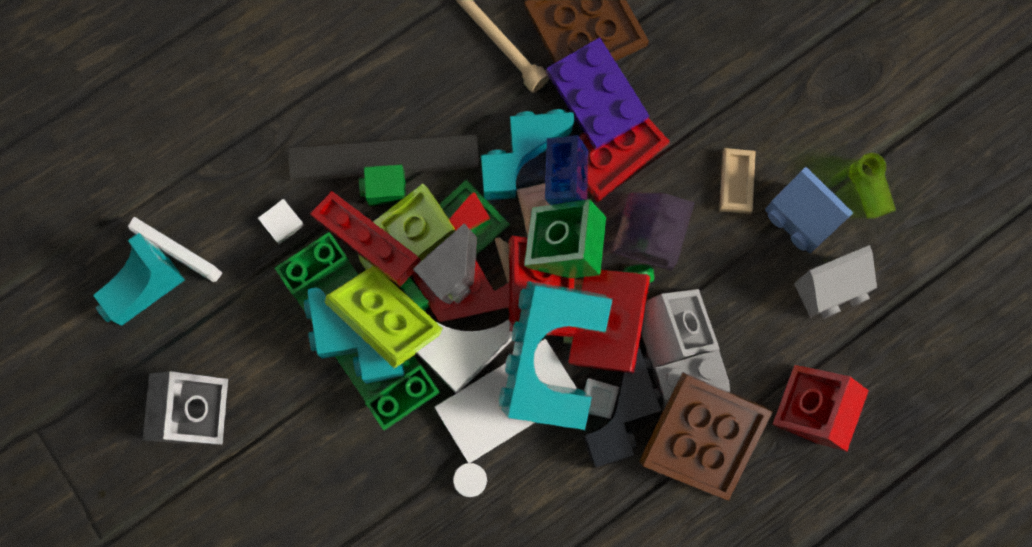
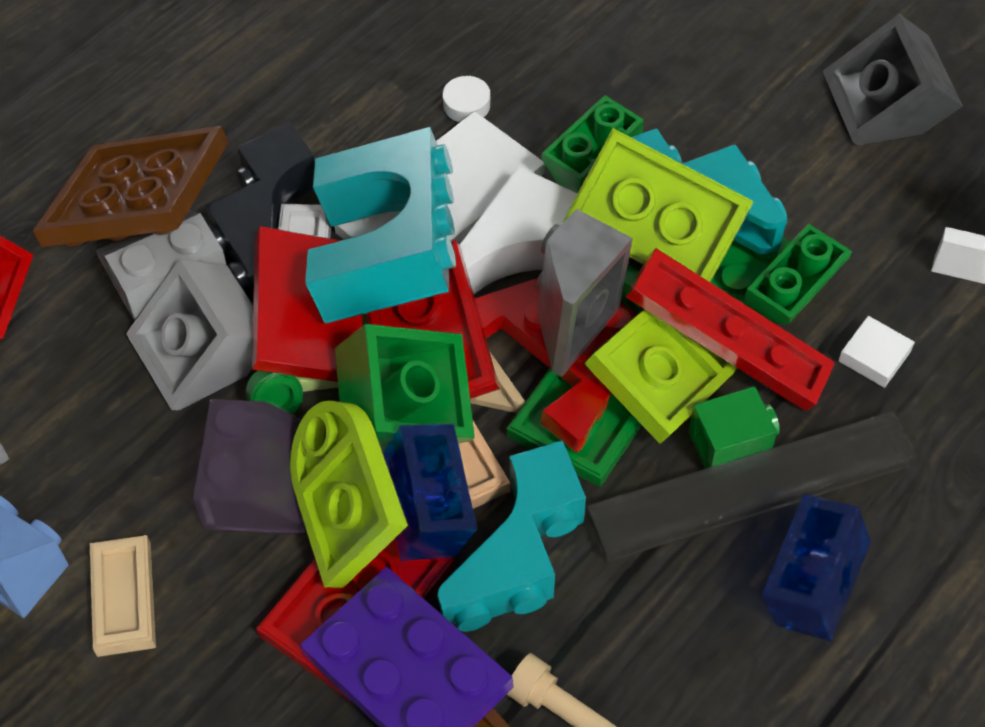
camera: 170 degrees right, 20 degrees down
none -> lime plate [290,401,408,588]
none -> clear blue brick [761,494,871,642]

